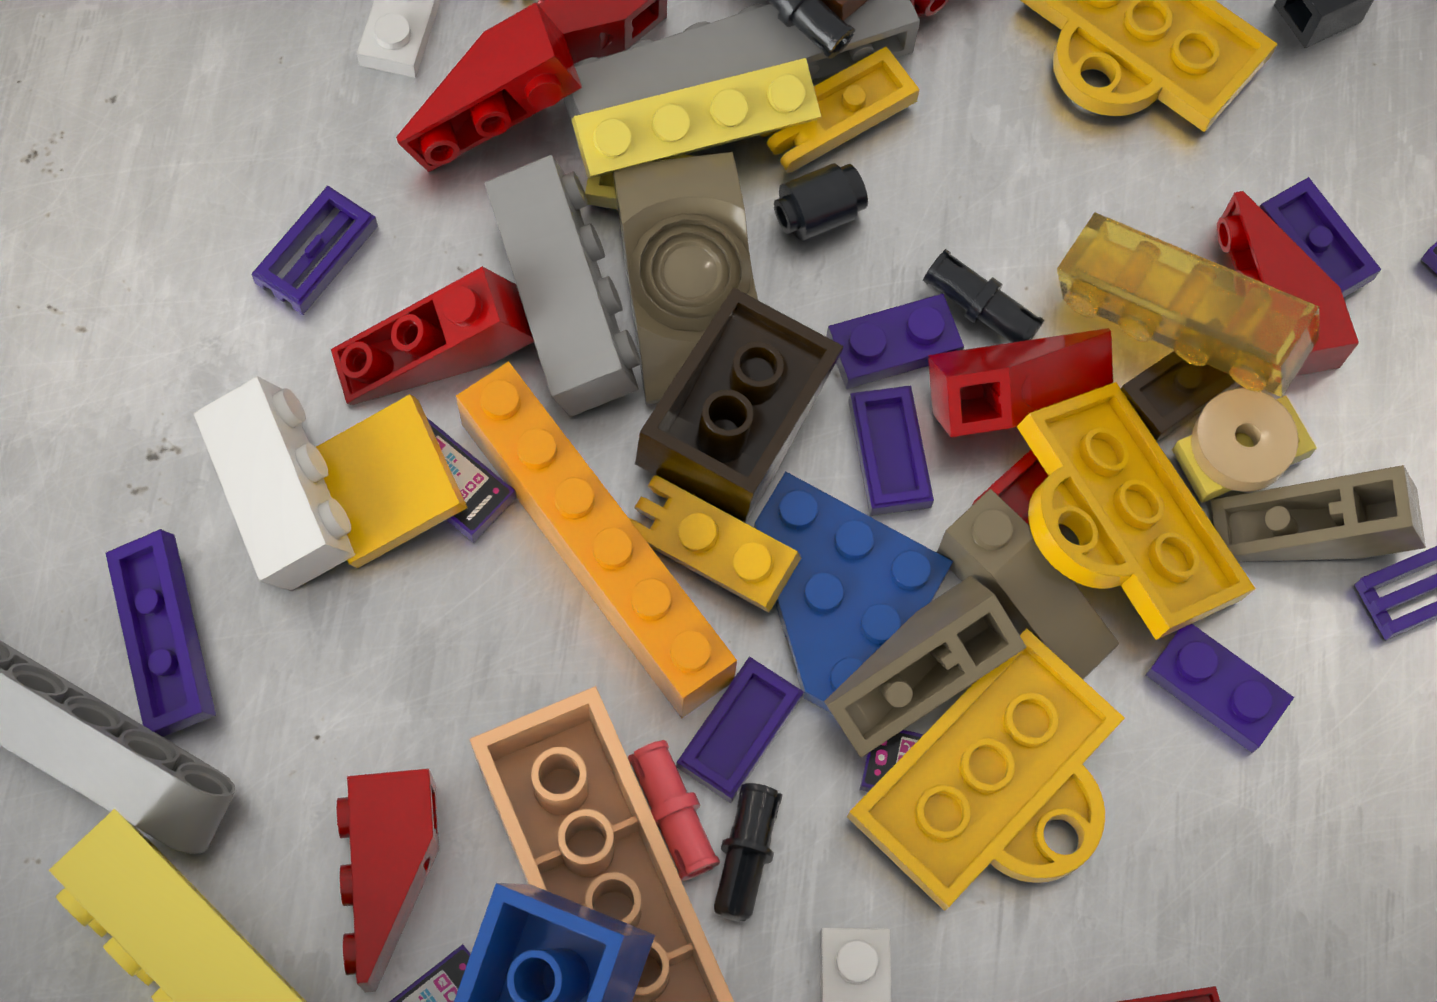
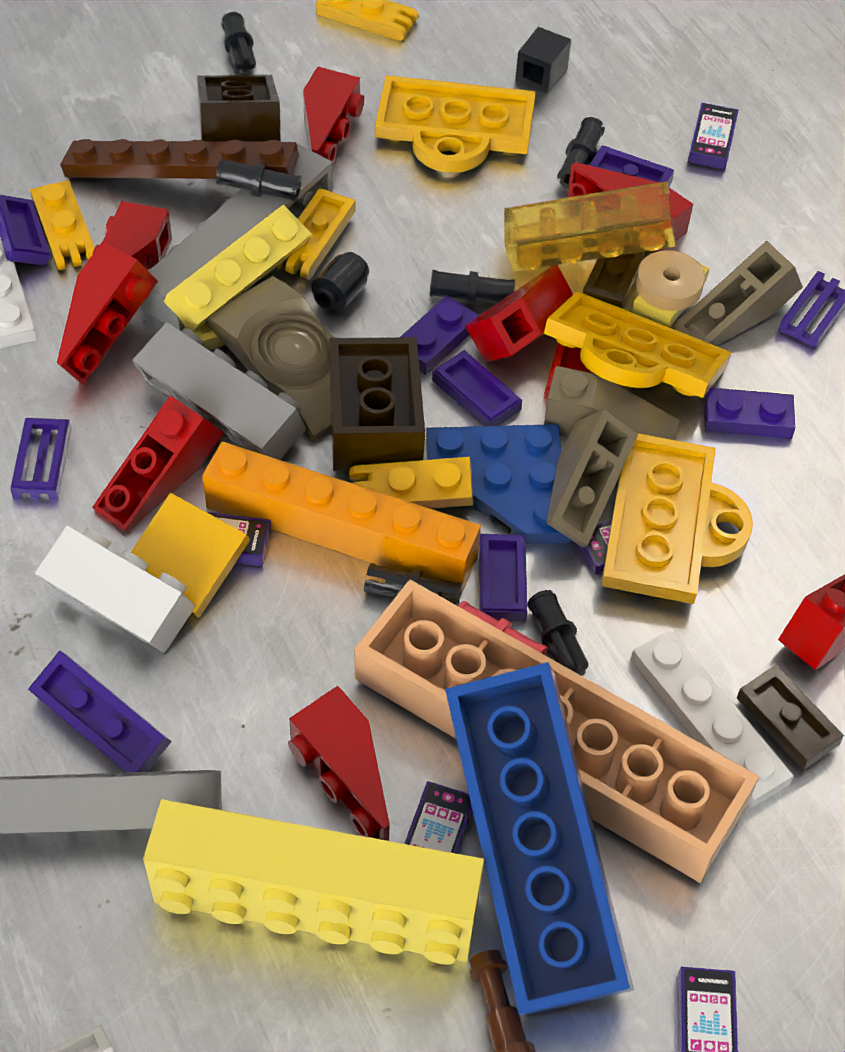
camera: 30 degrees left, 15 degrees down
none -> black pin [364,563,463,606]
none -> black pin [557,117,605,188]

